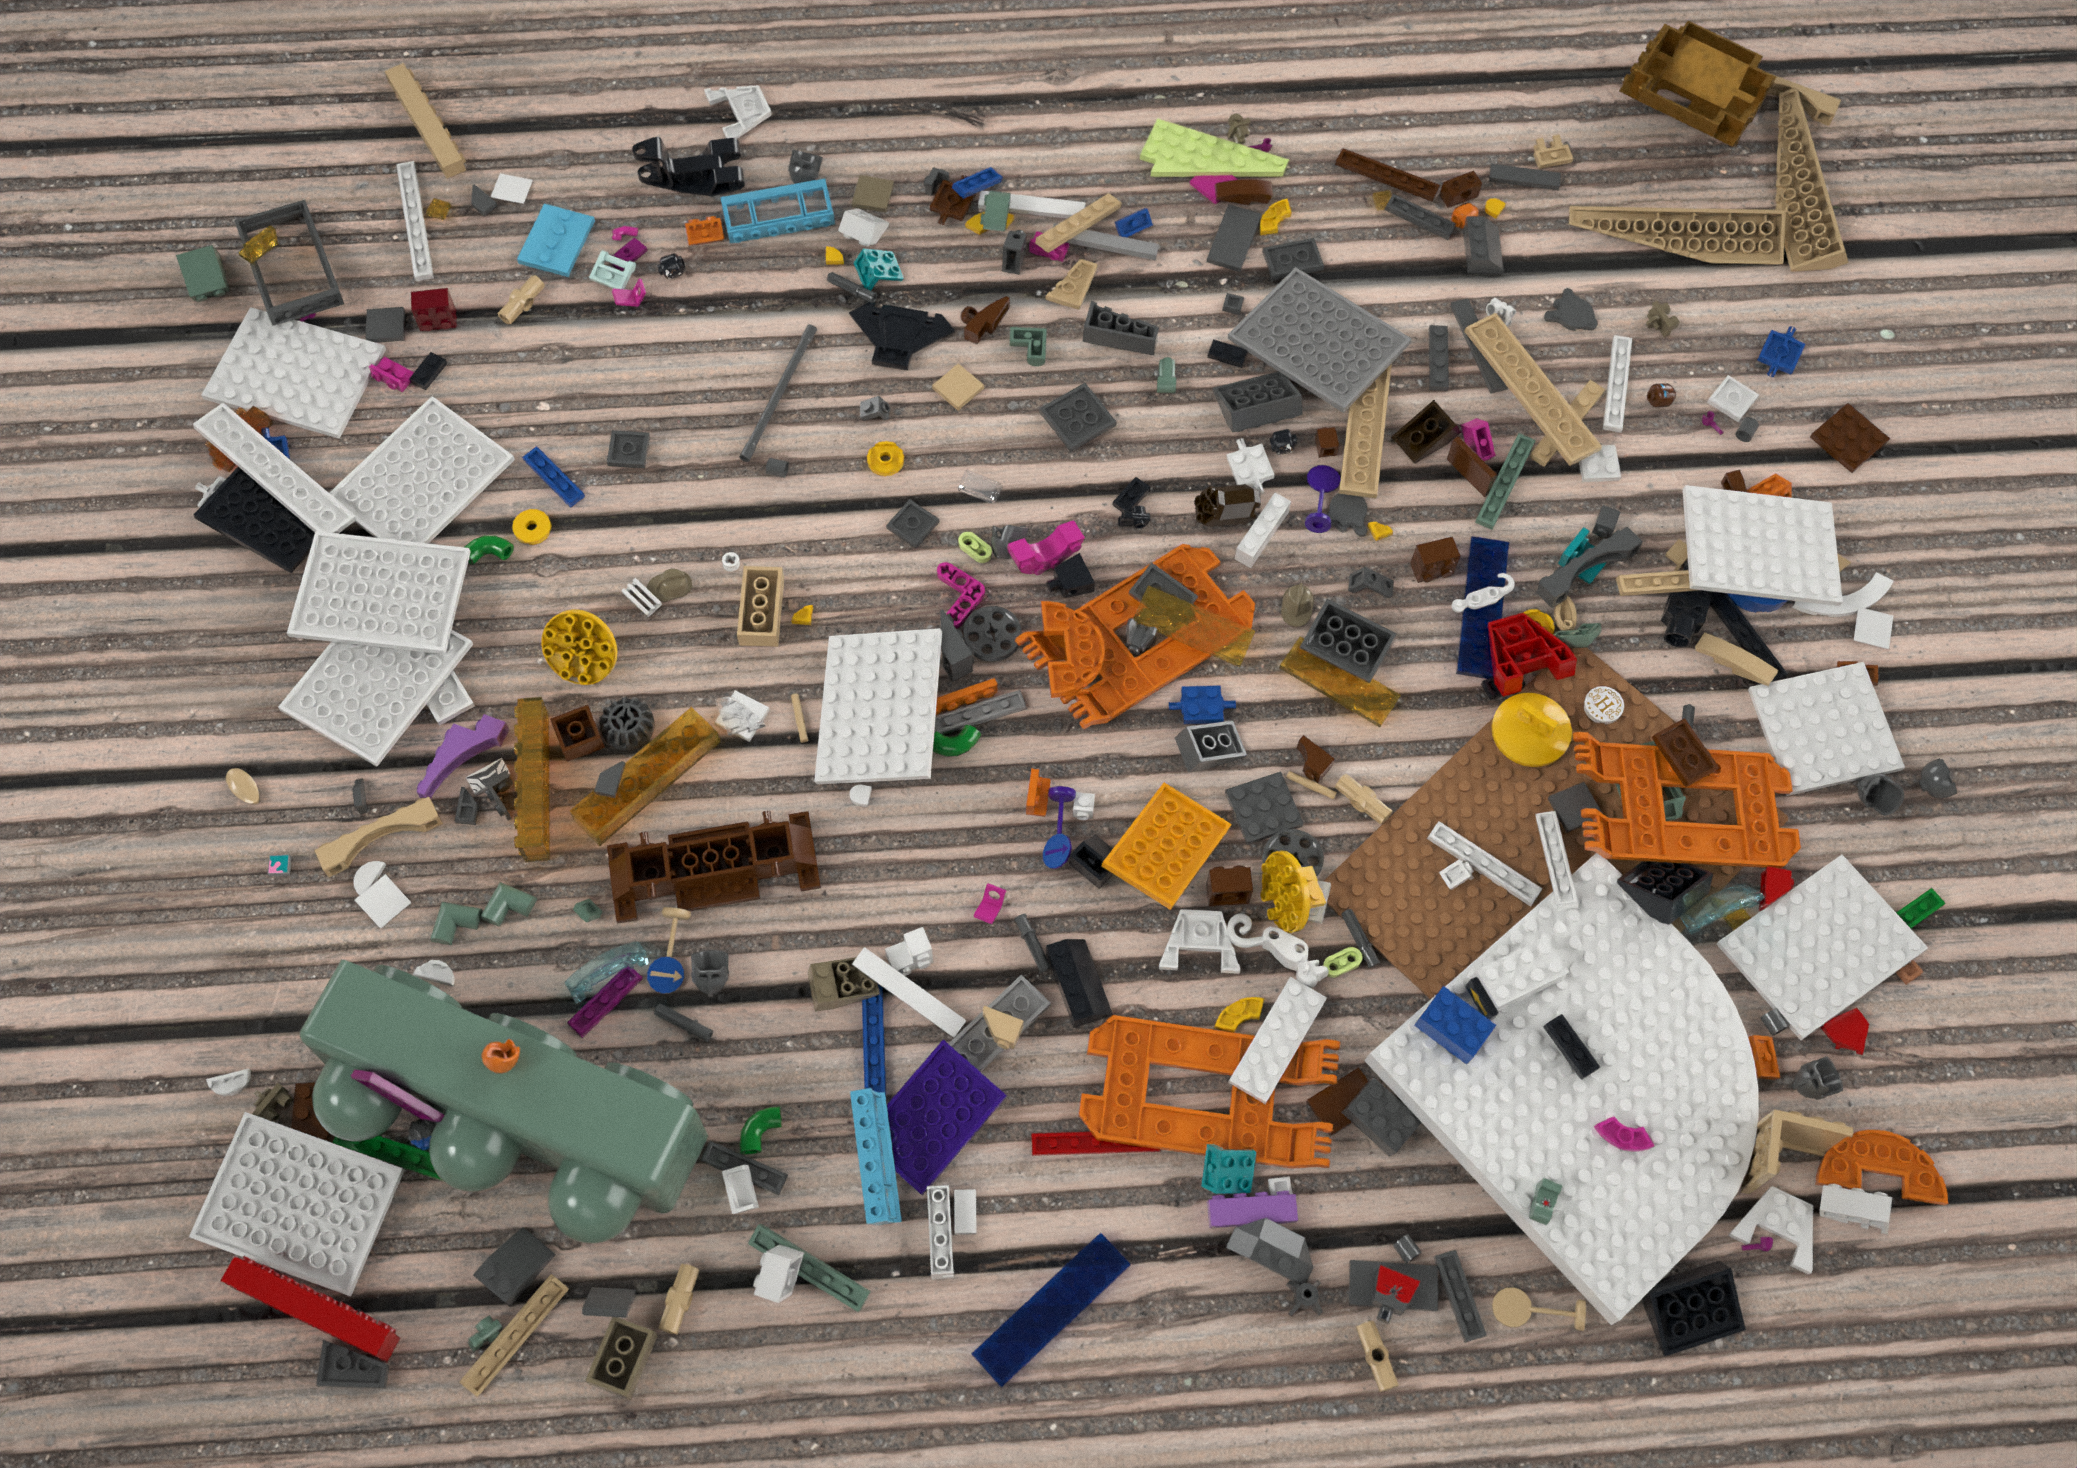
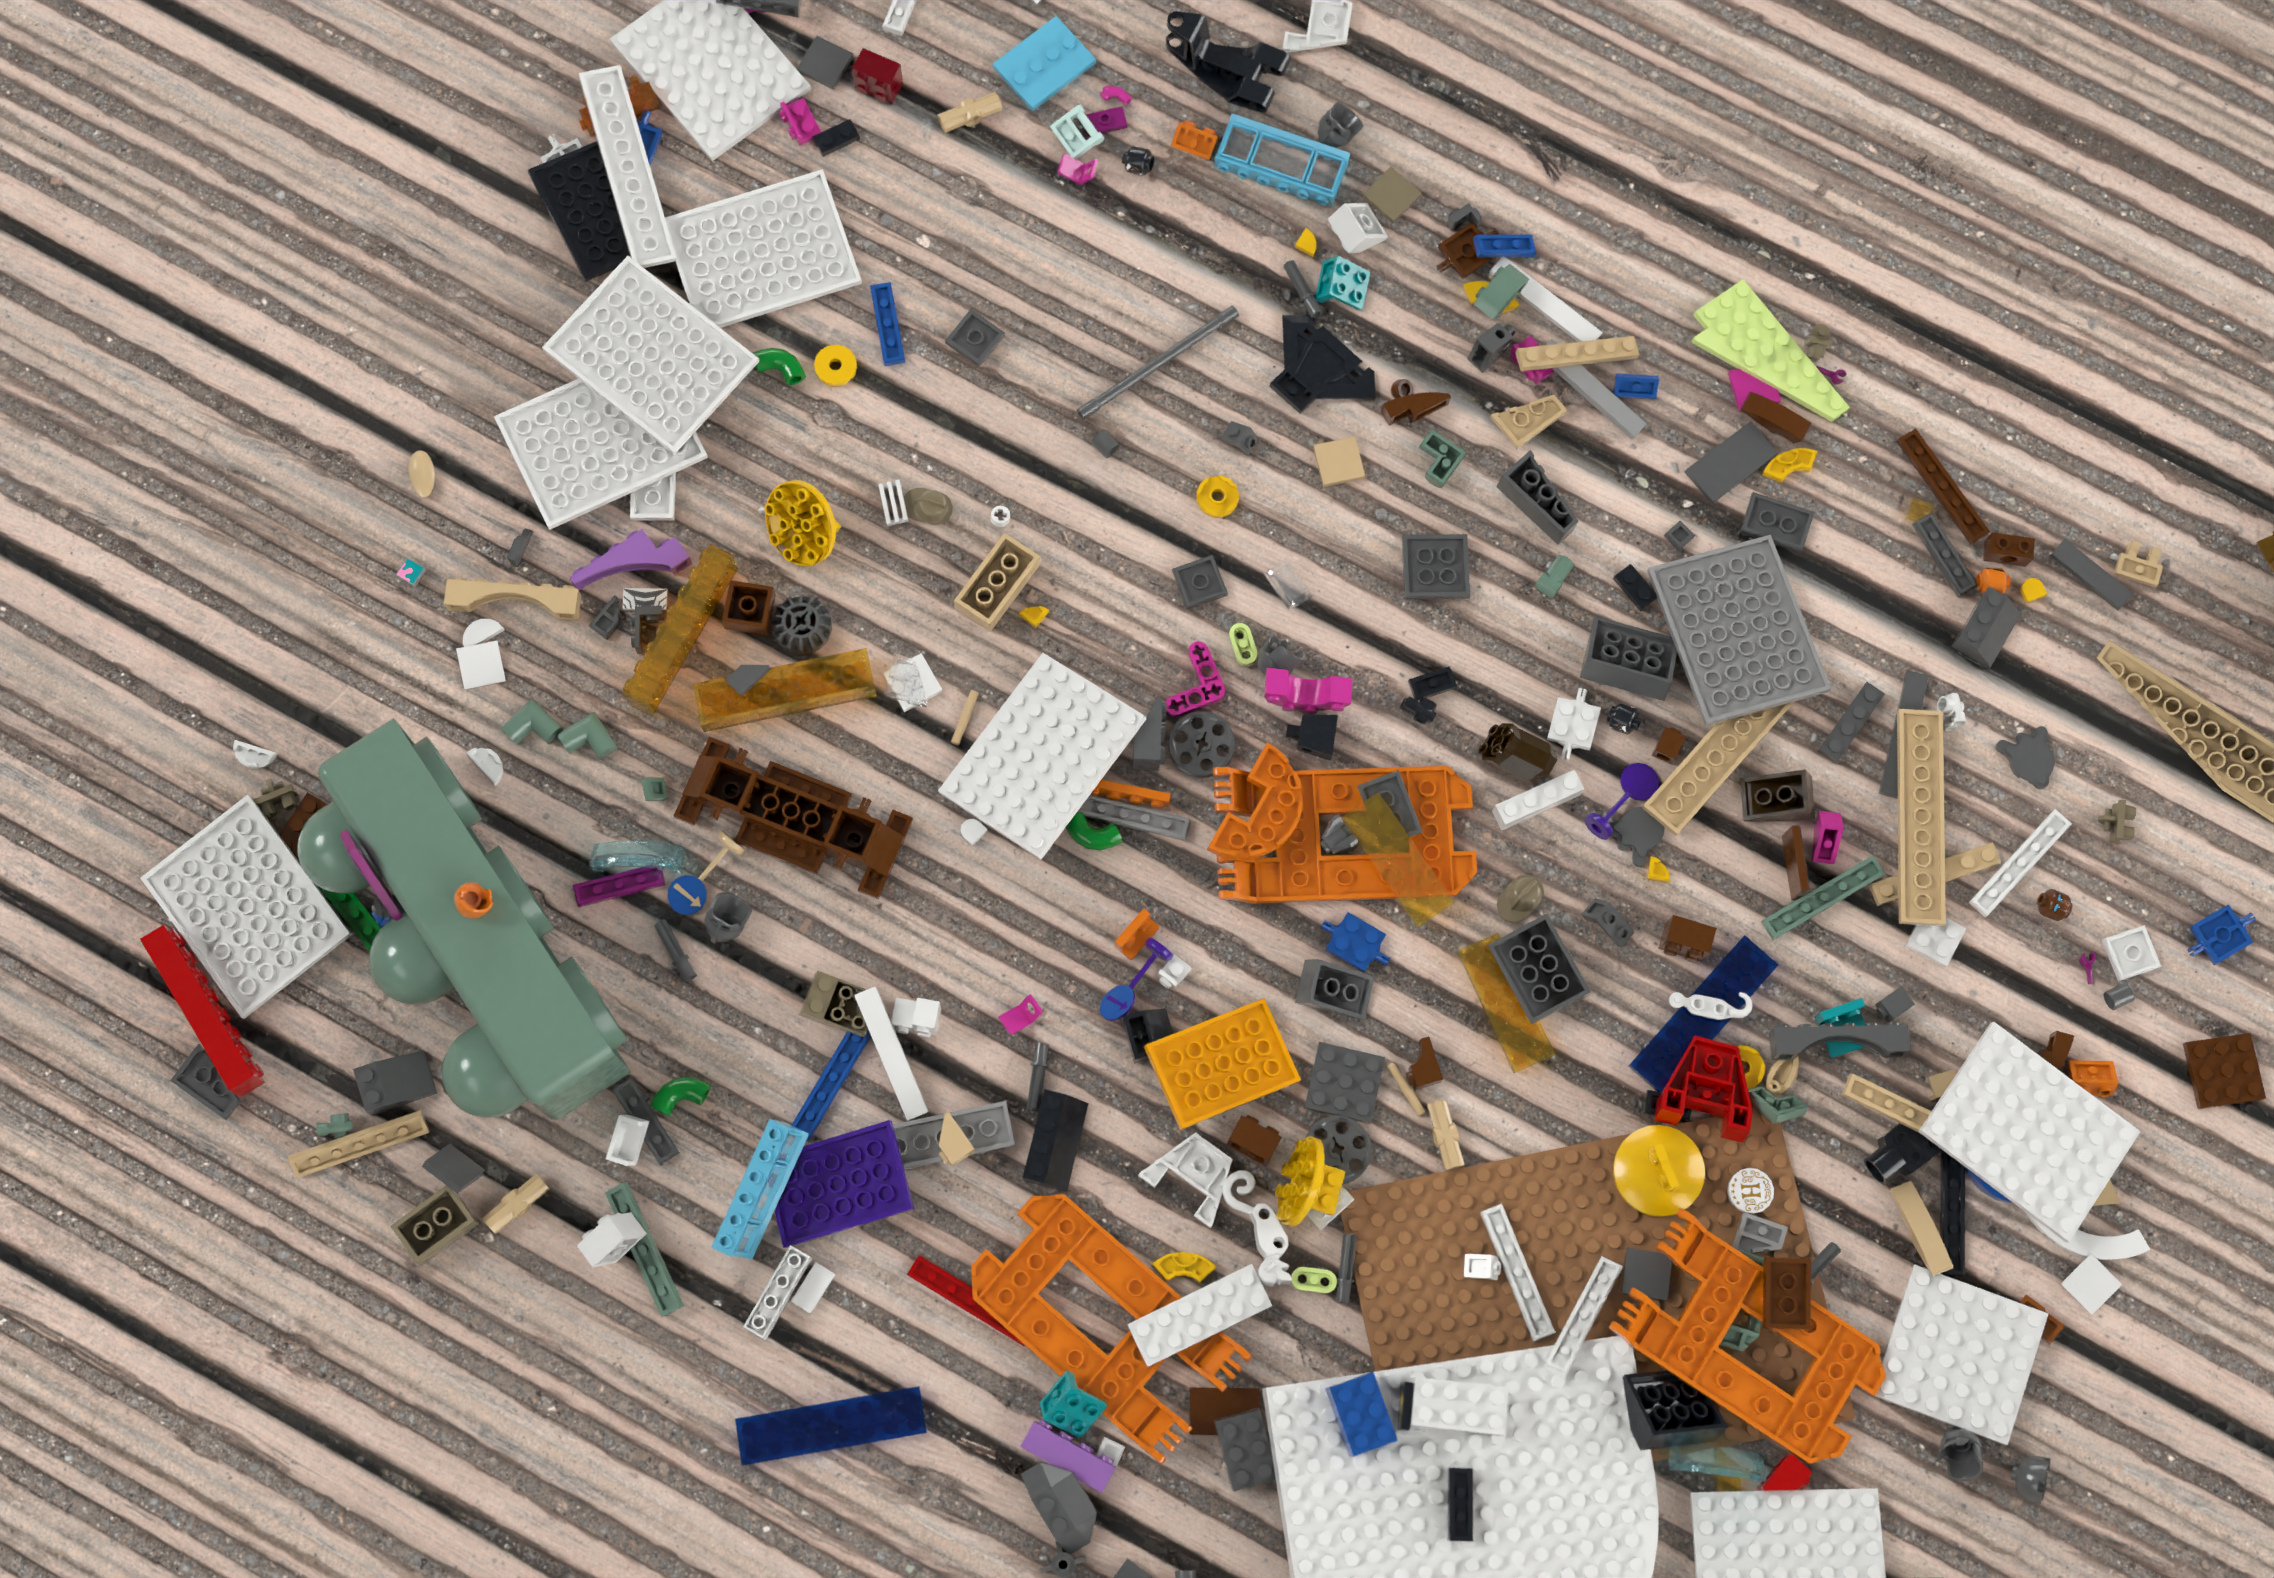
camera: 30 degrees right, 10 degrees up
none -> light grey wing [1732,1212,1788,1253]

